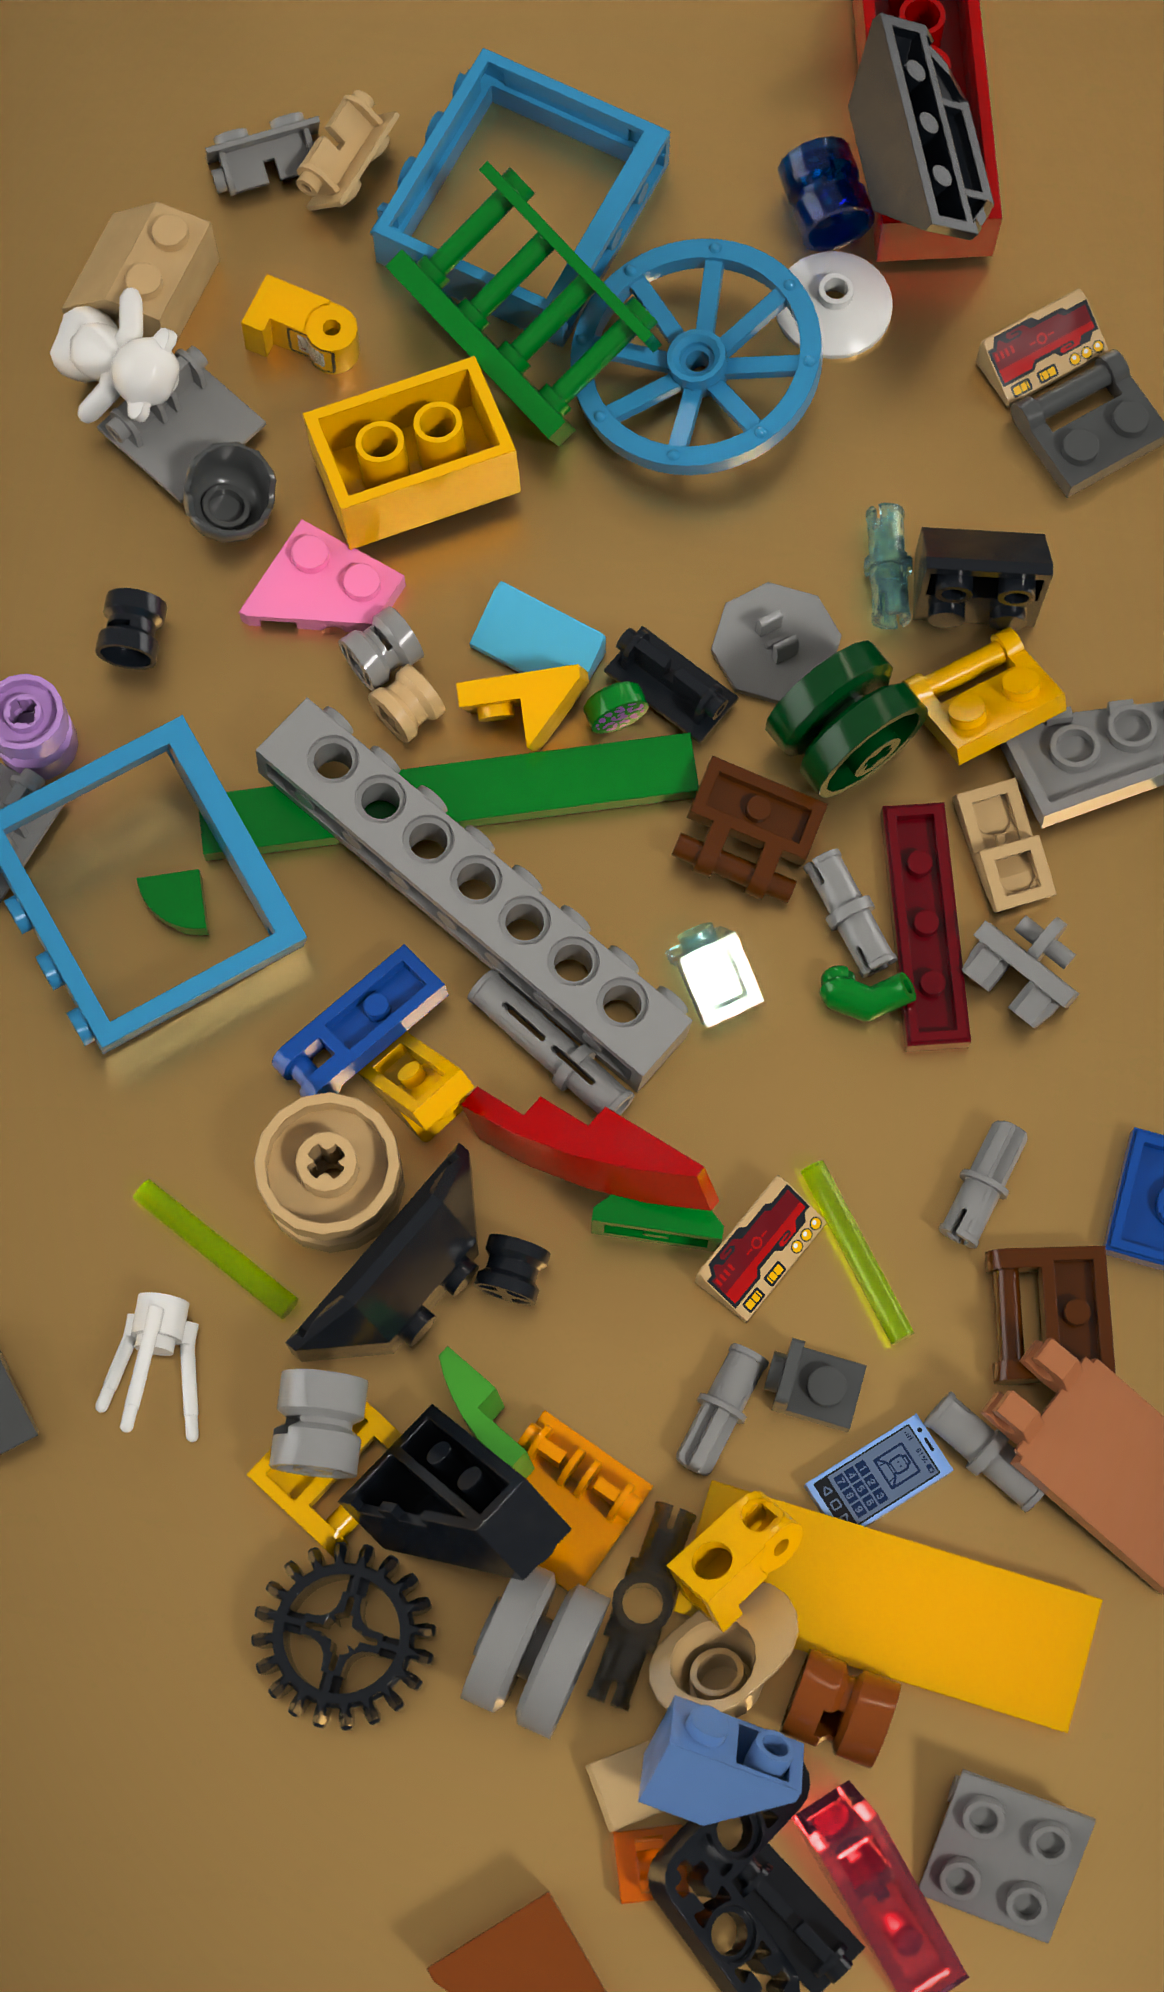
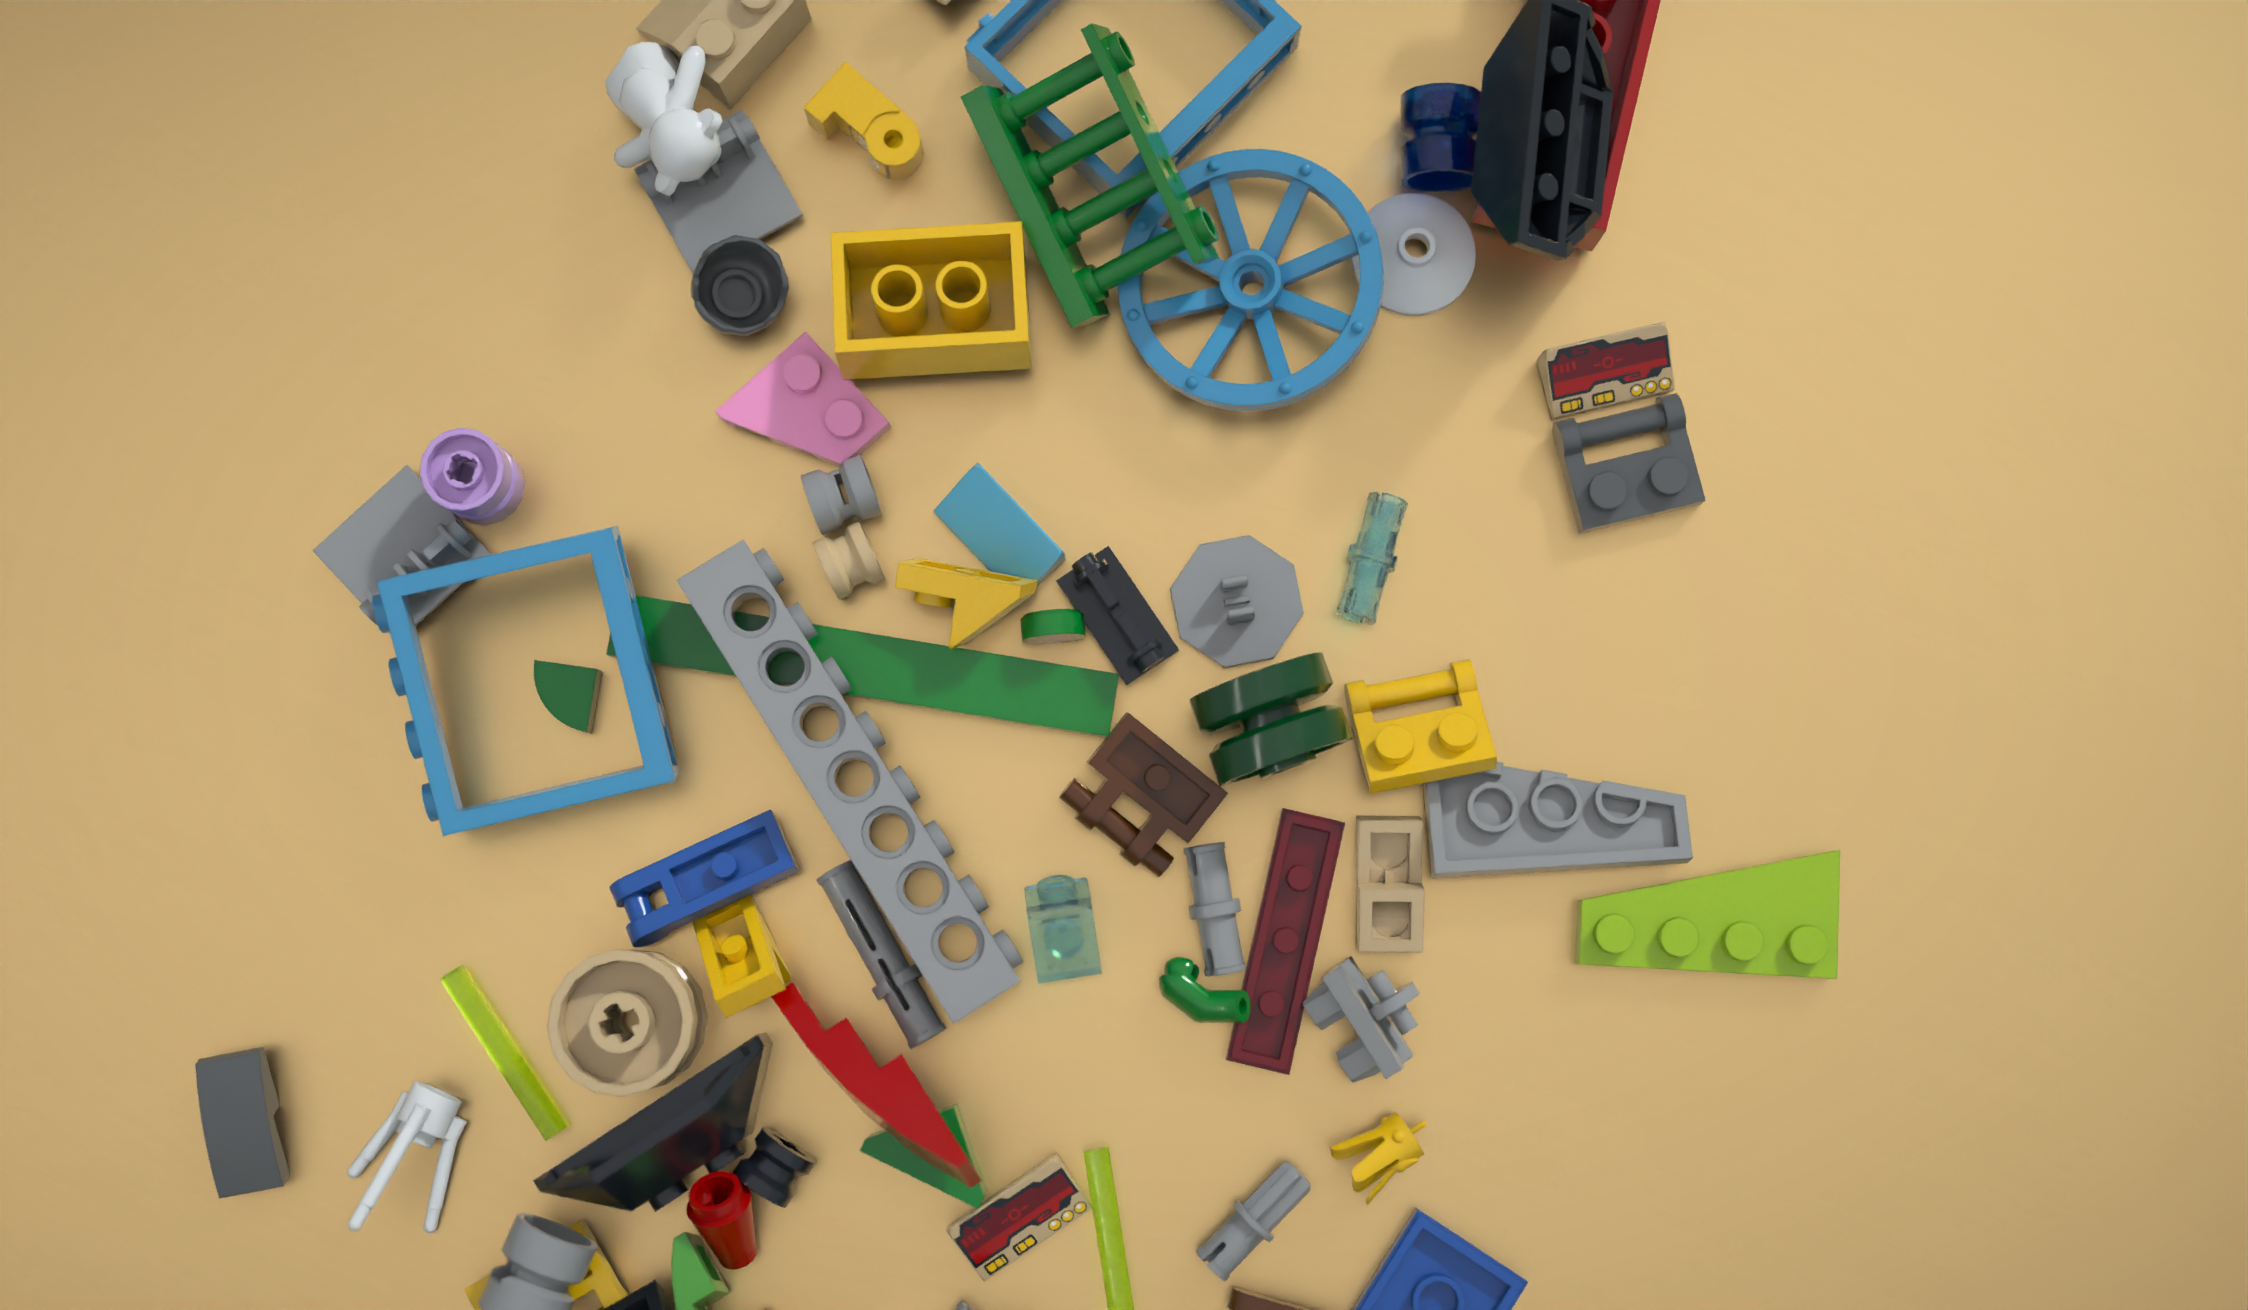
camera: 15 degrees right, 10 degrees up
black wheel [95,588,167,670] -> none
black slope [913,527,1053,631] -> none
none -> red cone [686,1171,757,1269]
none -> yellow piece [1330,1112,1426,1206]

